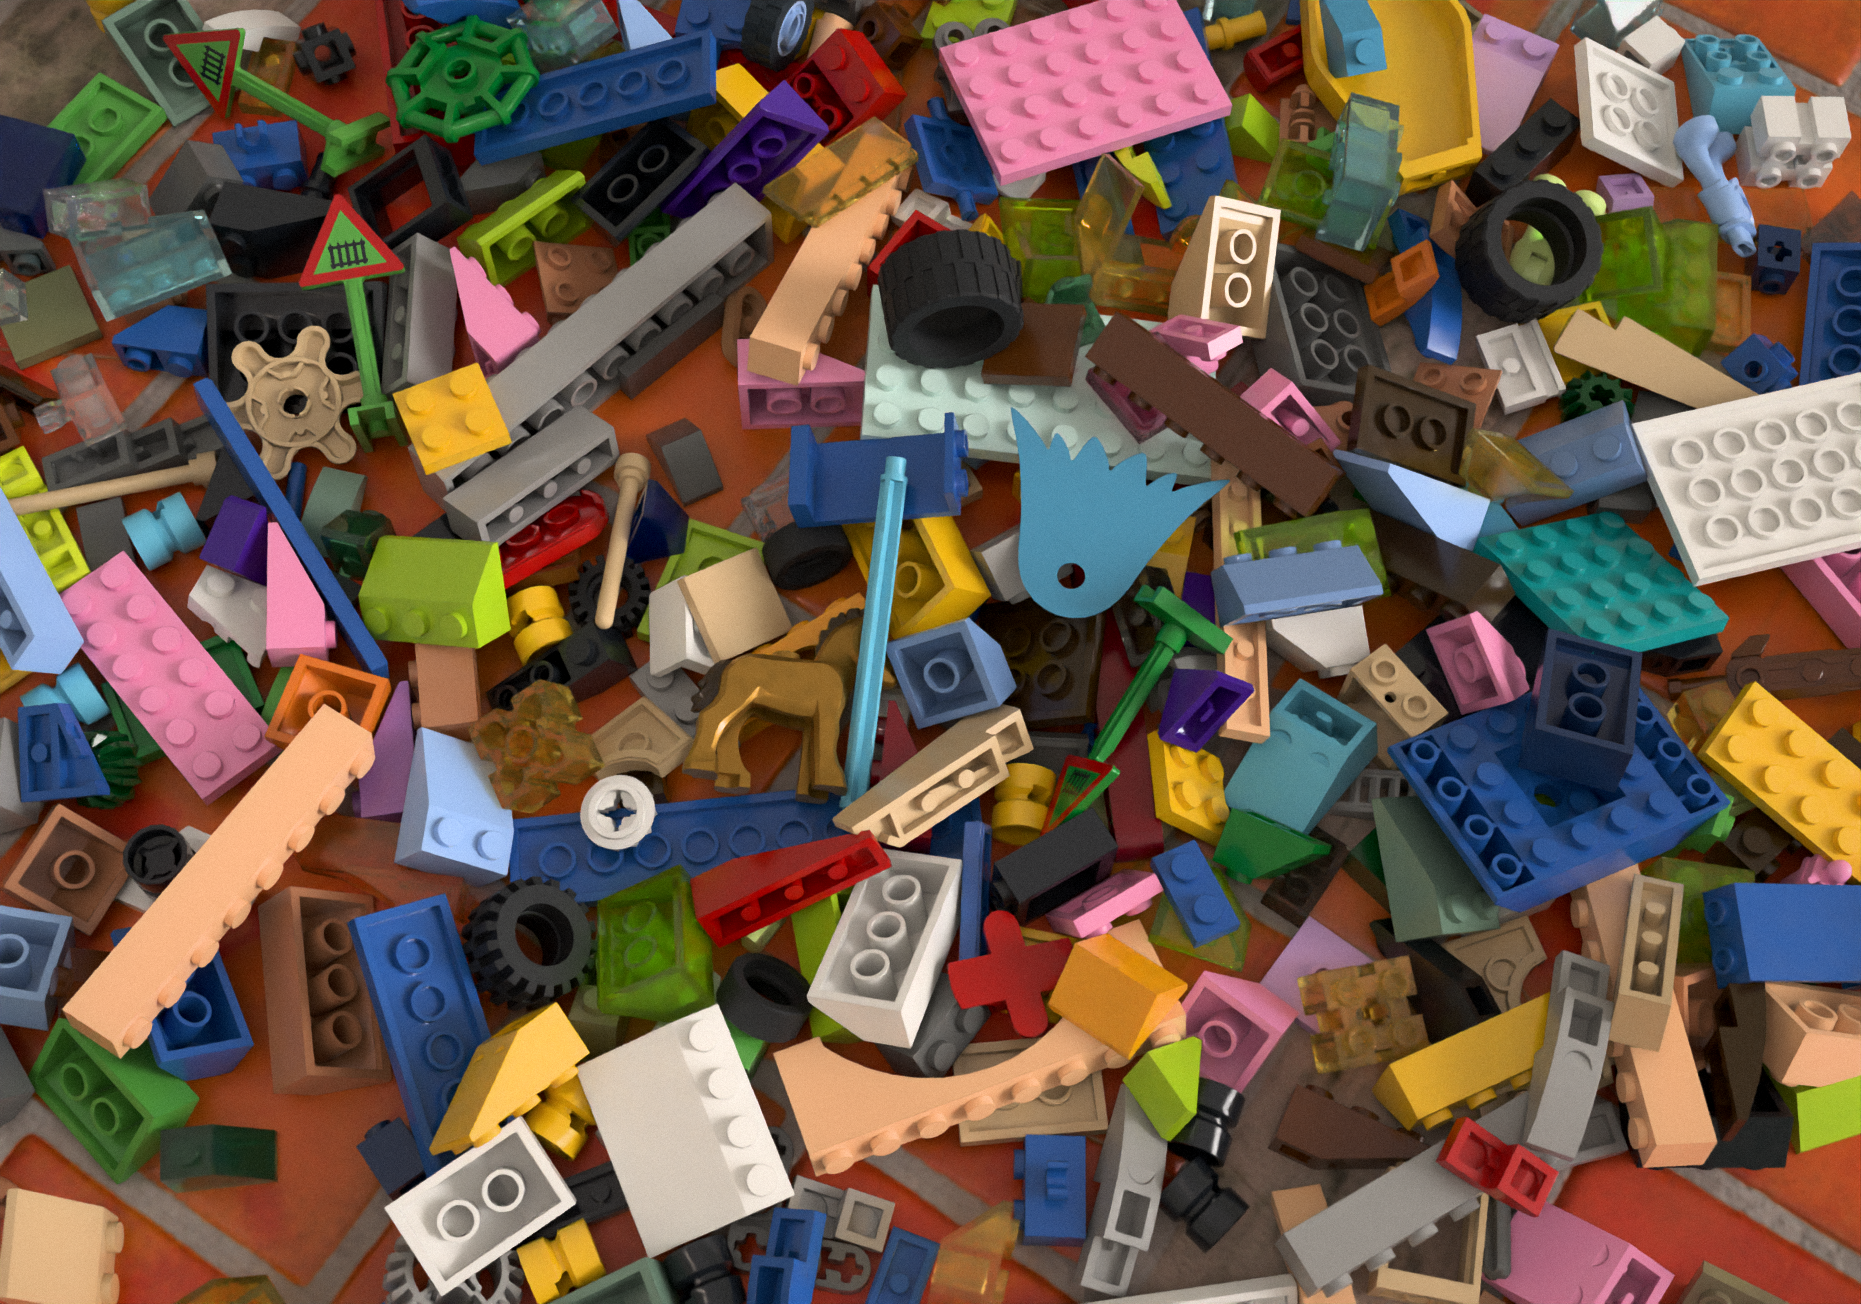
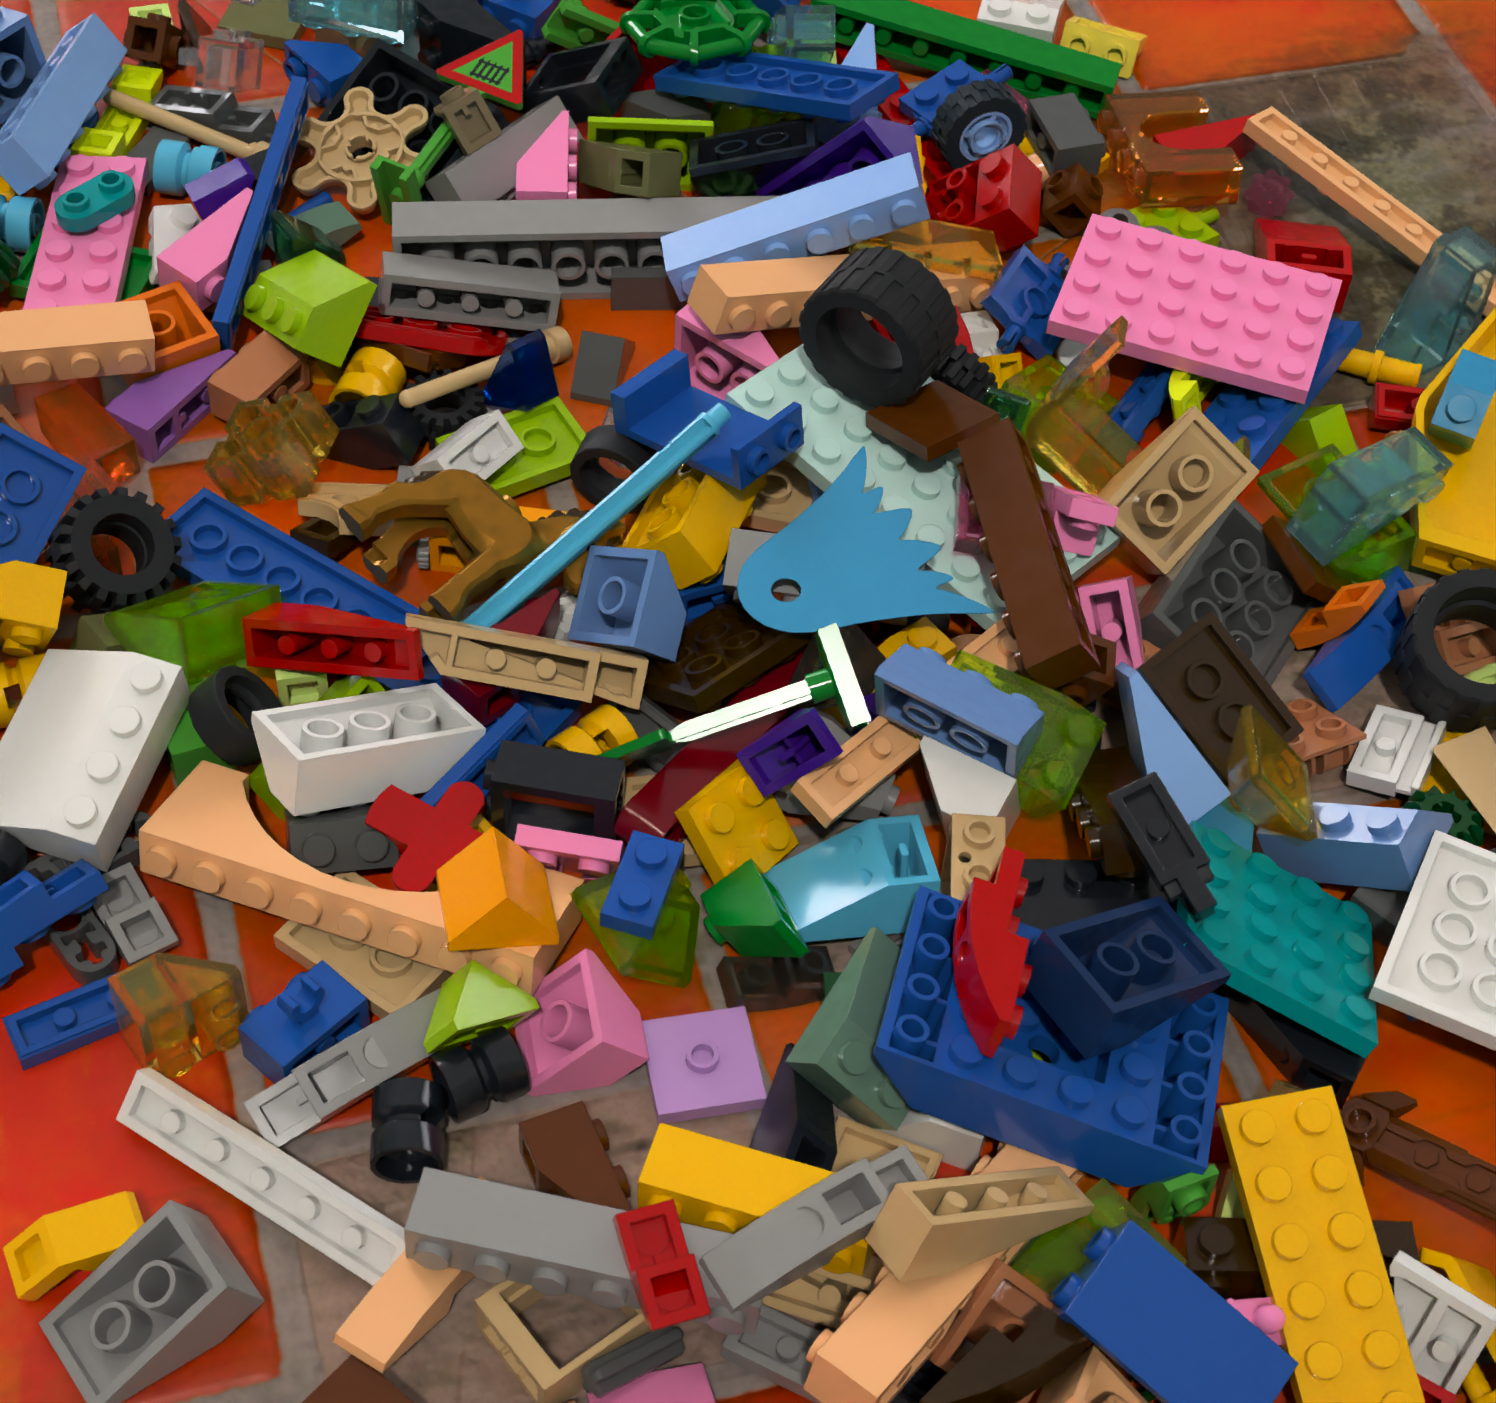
camera: 40 degrees right, 15 degrees down
yellow plate [392,362,512,475] -> none
light blue slope [394,727,514,888] -> none
white gear [580,775,657,852] -> none
tan slope [677,547,792,664] -> none
clear yellow brick [1297,955,1429,1074] -> none
bright pink slope [1426,611,1530,715] -> none
none -> teal plate [54,170,136,232]
none -> dark tan bracket [433,85,503,155]
none -> olive slope [577,139,682,198]
none -> light blue brick [660,152,931,302]
none -> red slope [952,846,1033,1058]
none -> black hinge [1106,771,1217,924]

